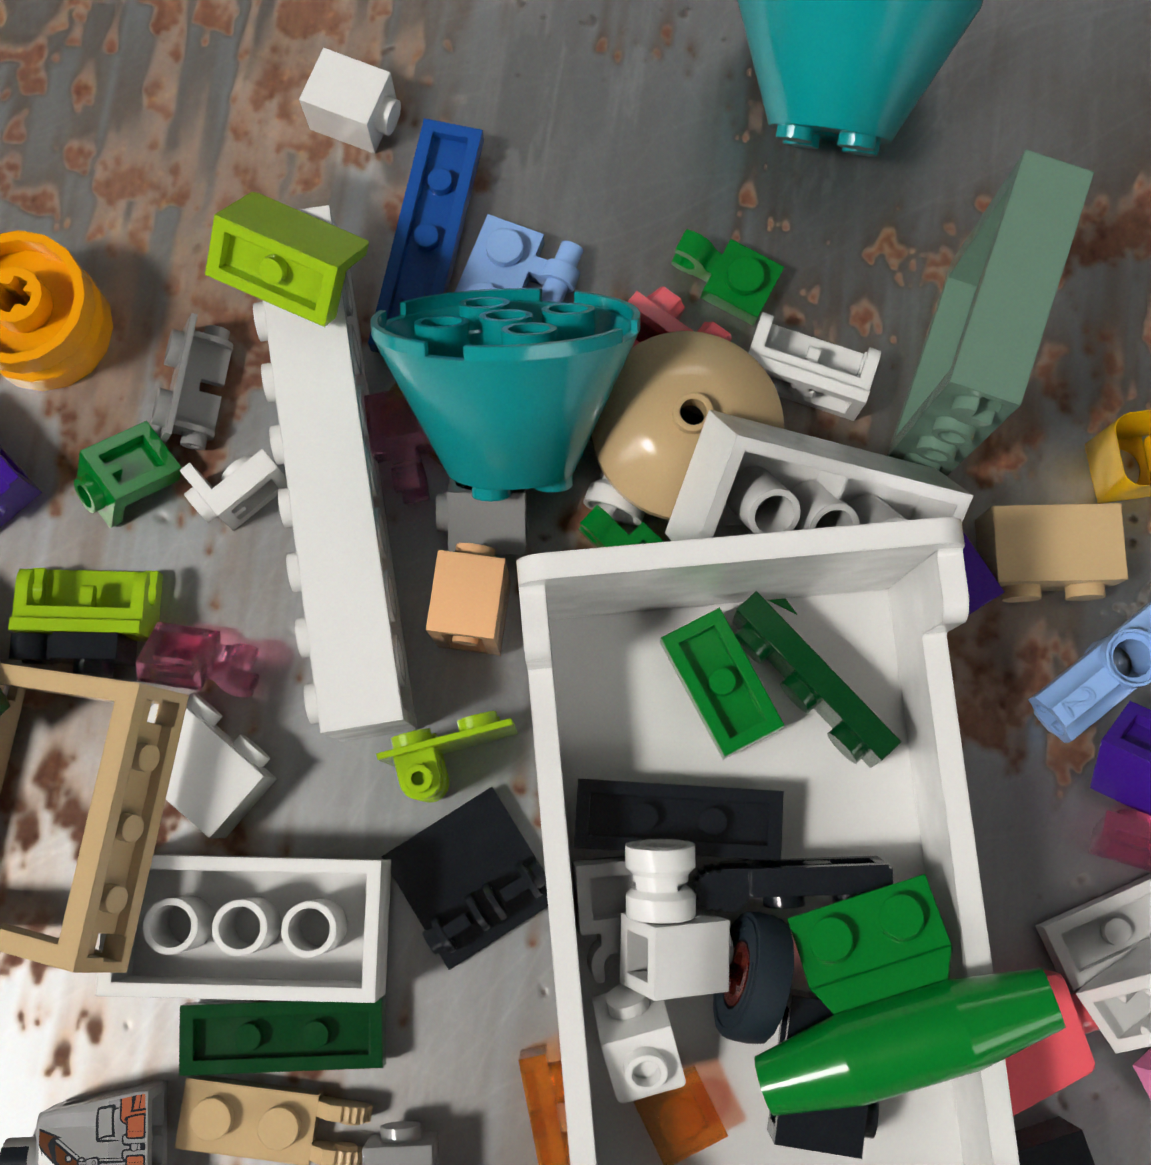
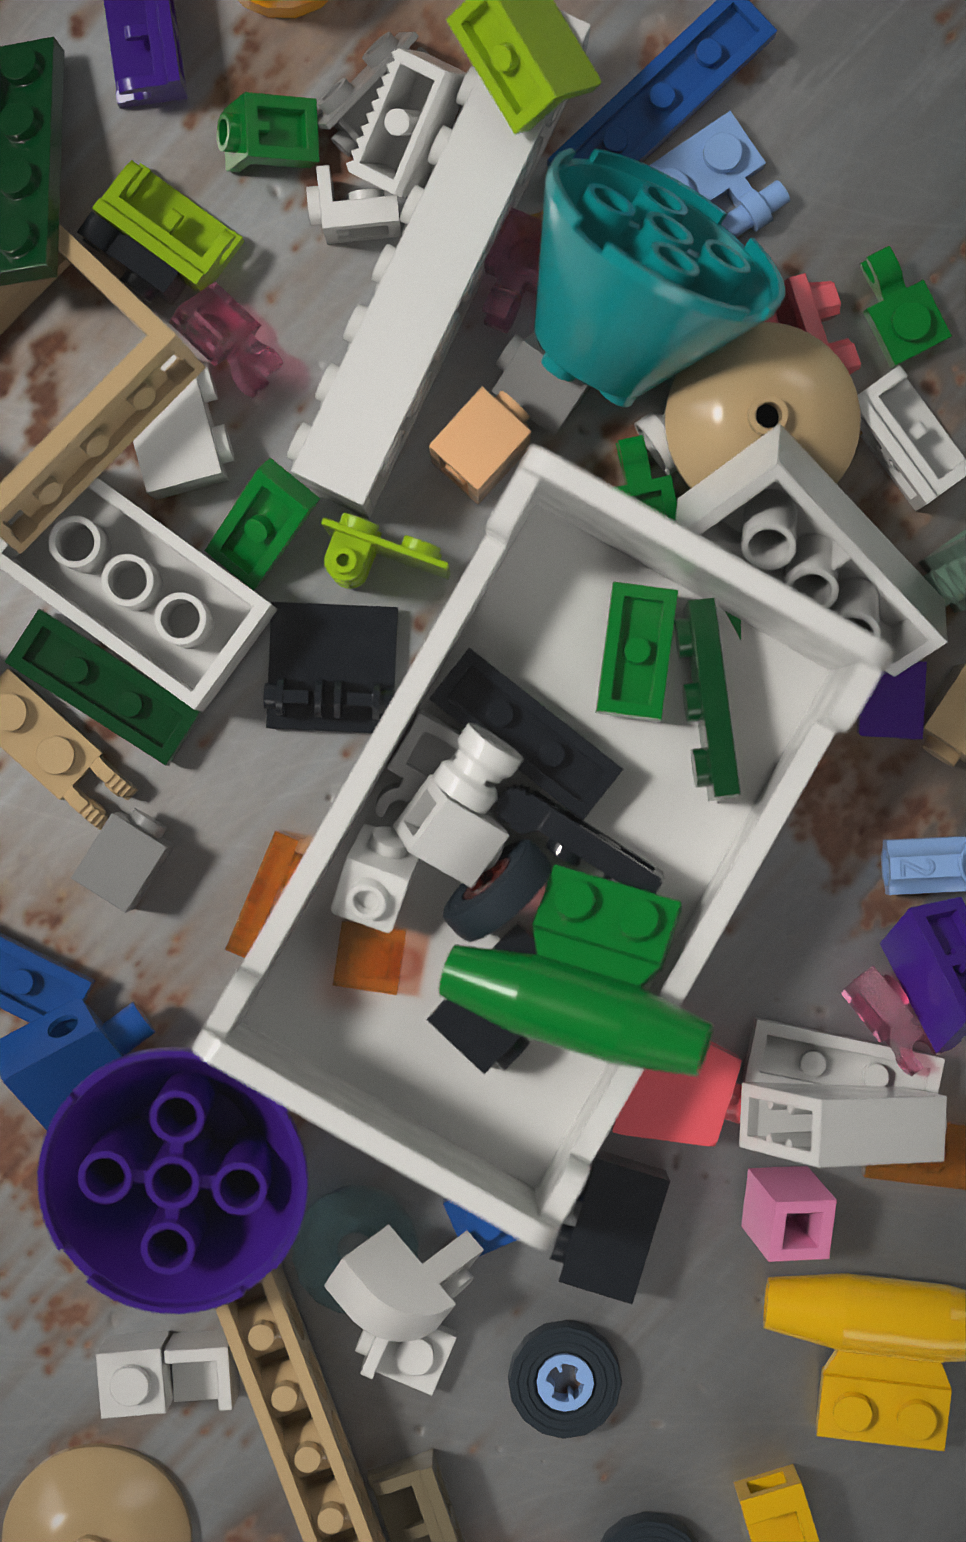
camera: 30 degrees right, 10 degrees up
none -> green plate [204,457,320,591]
none -> white brick [346,48,467,197]

